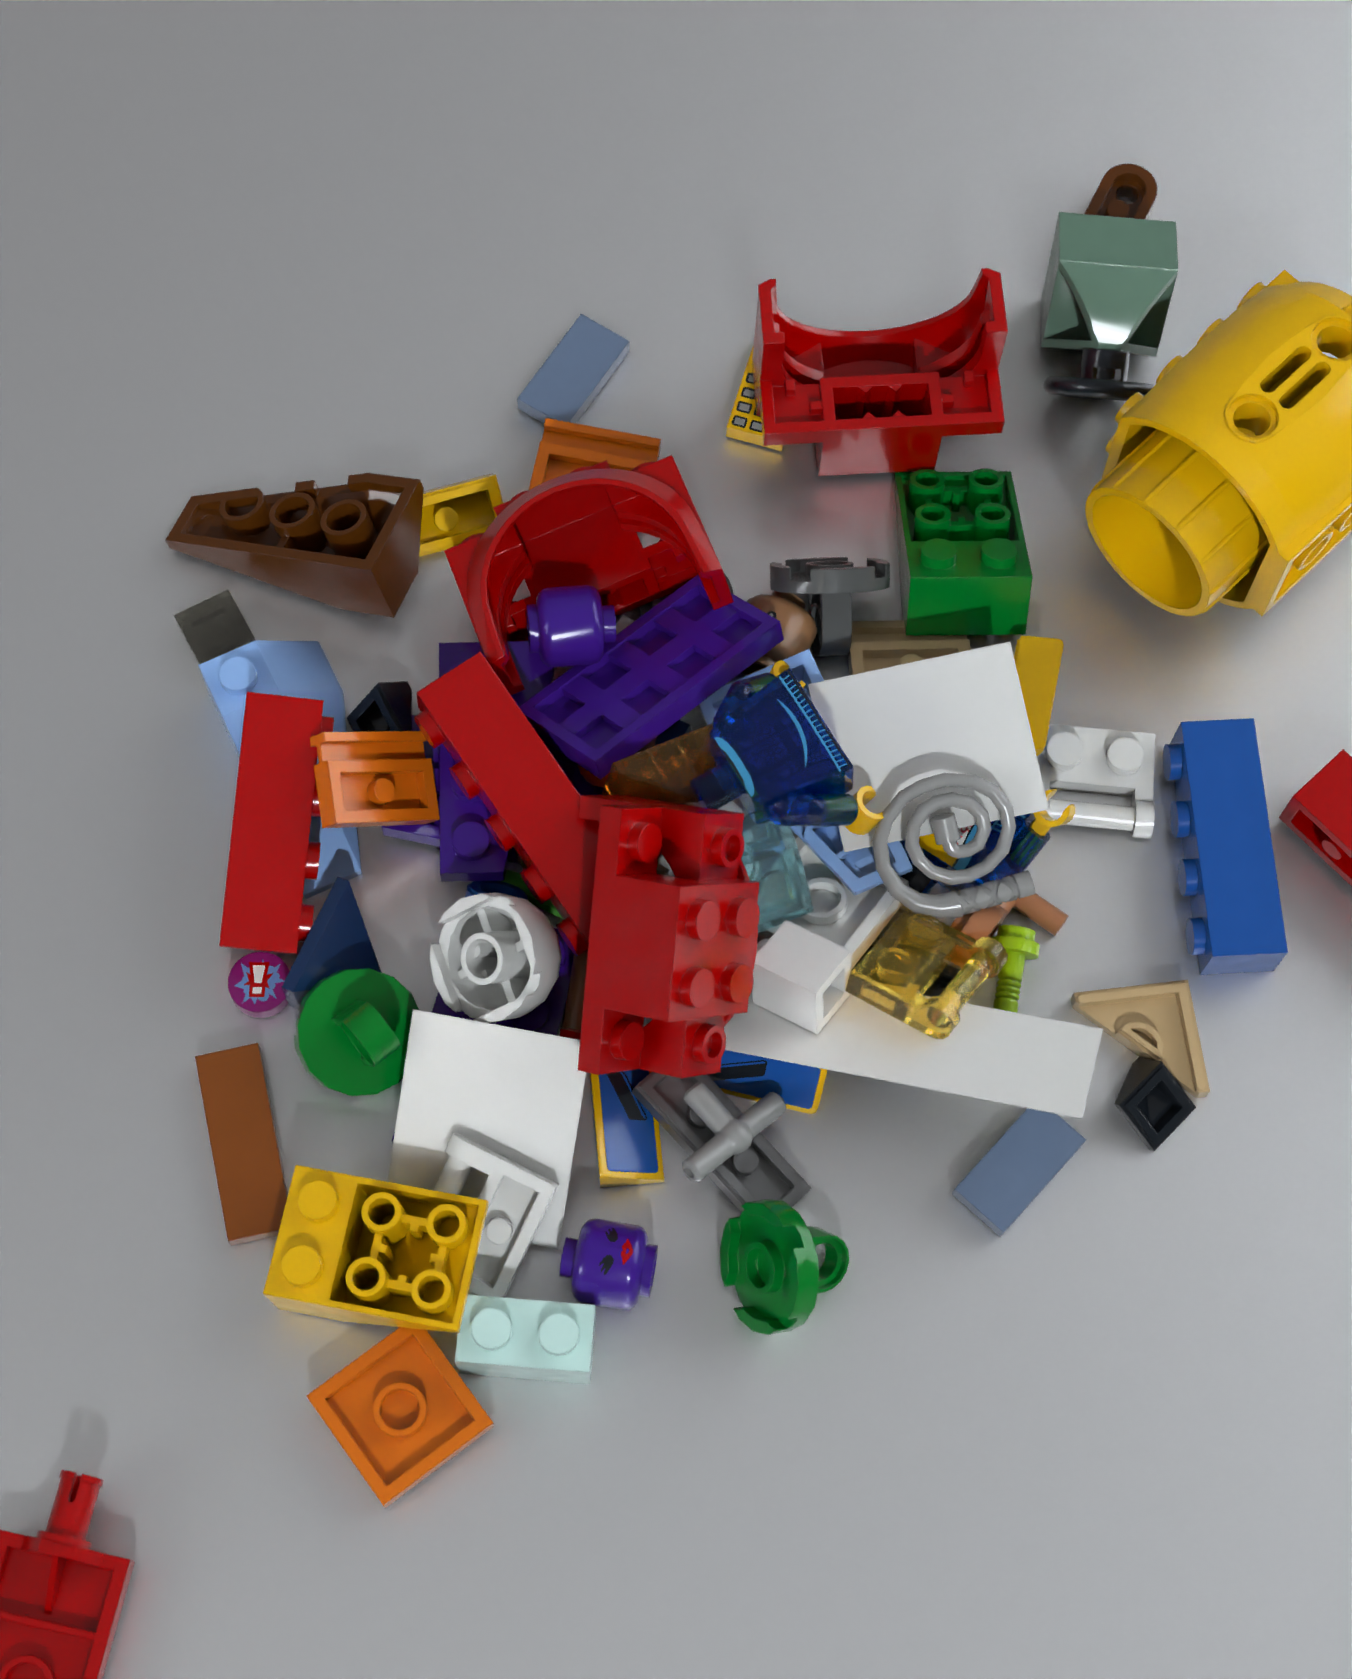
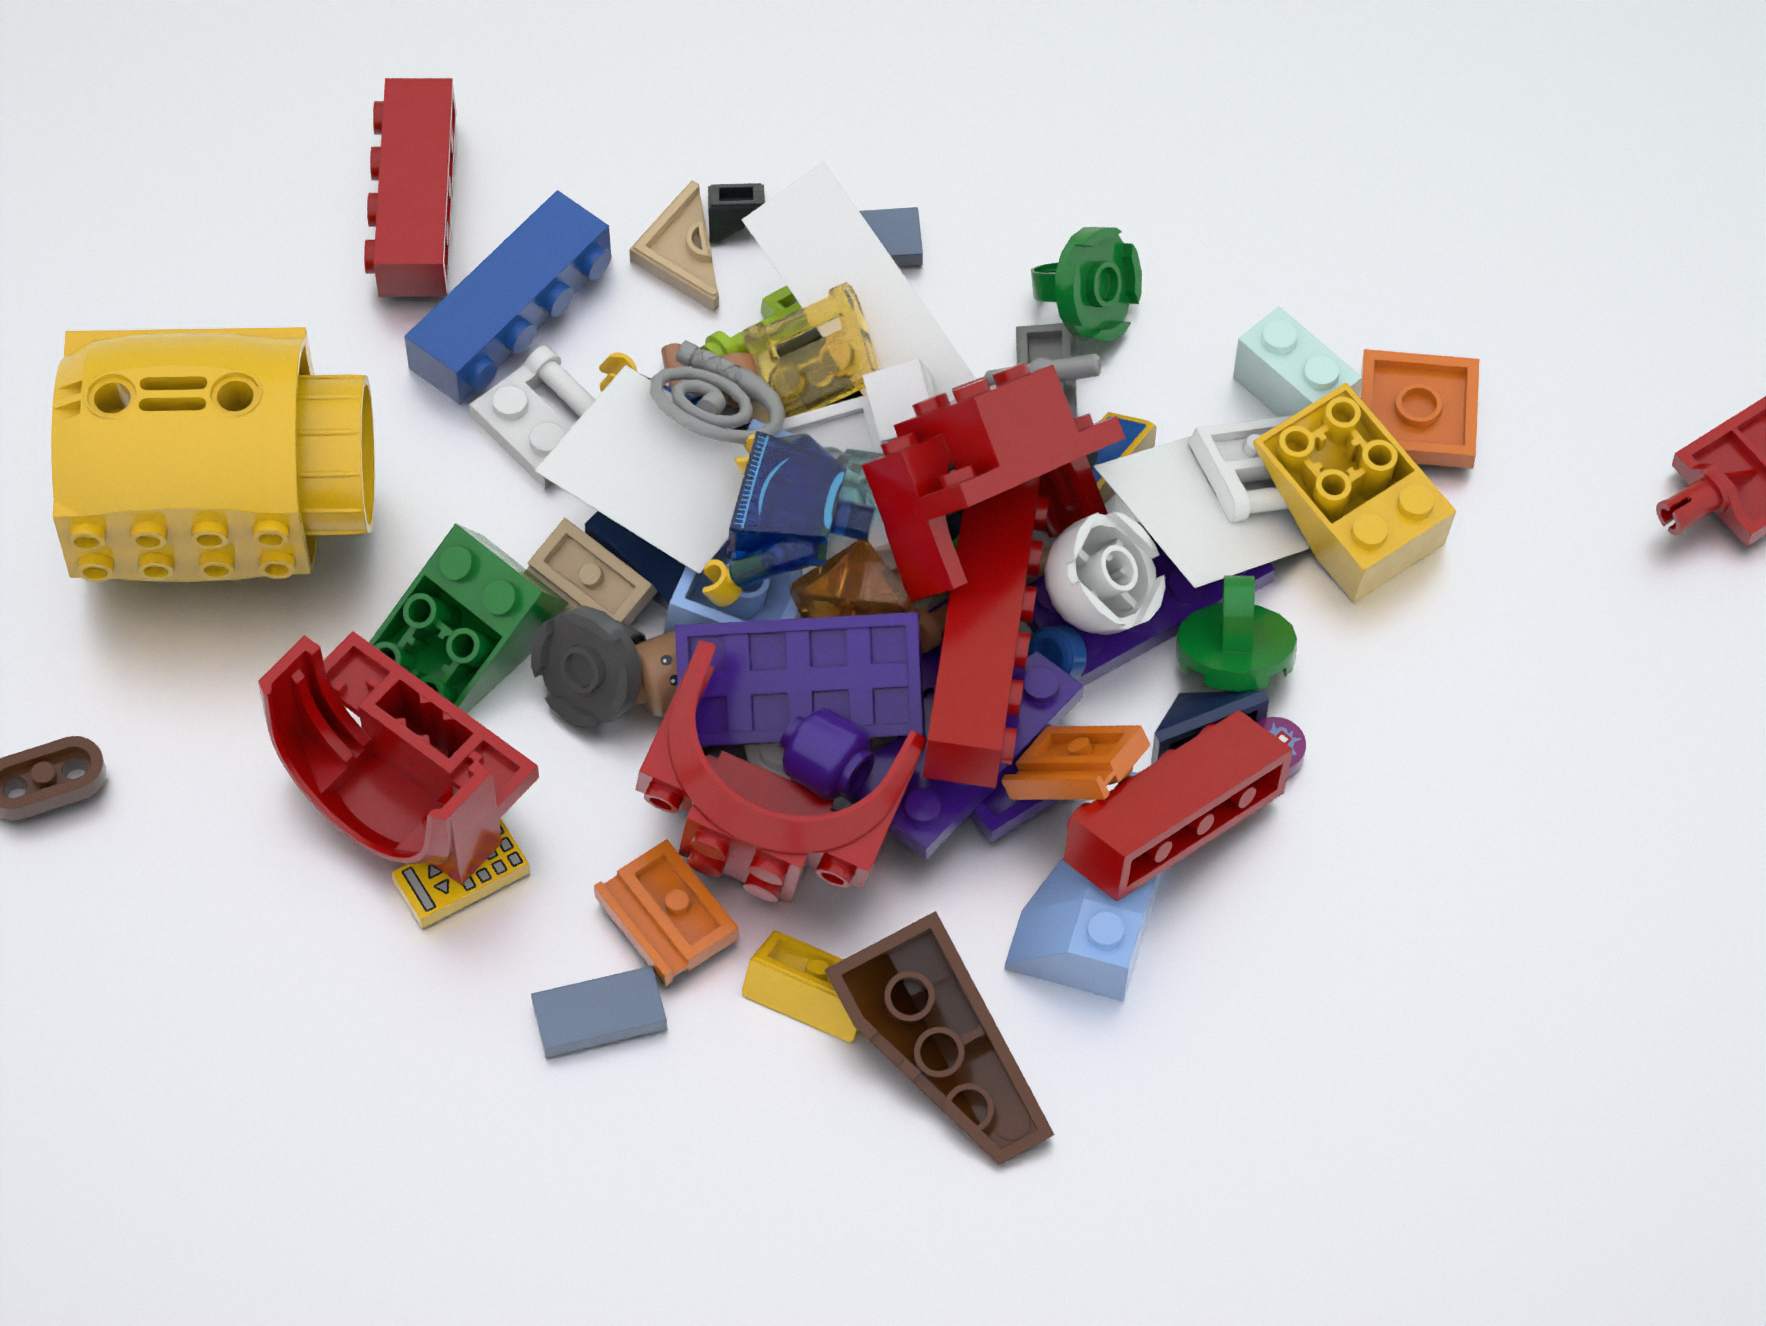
camera: 135 degrees left, 10 degrees down
clear smoke tile [174,590,255,665] -> none
dark orange tile [195,1043,288,1246] -> none
black slope [346,681,412,732] -> none
dark purple head [559,1219,658,1311] -> none
yellow slope [1014,635,1064,756] -> none
sand green piece [1041,212,1178,401] -> none

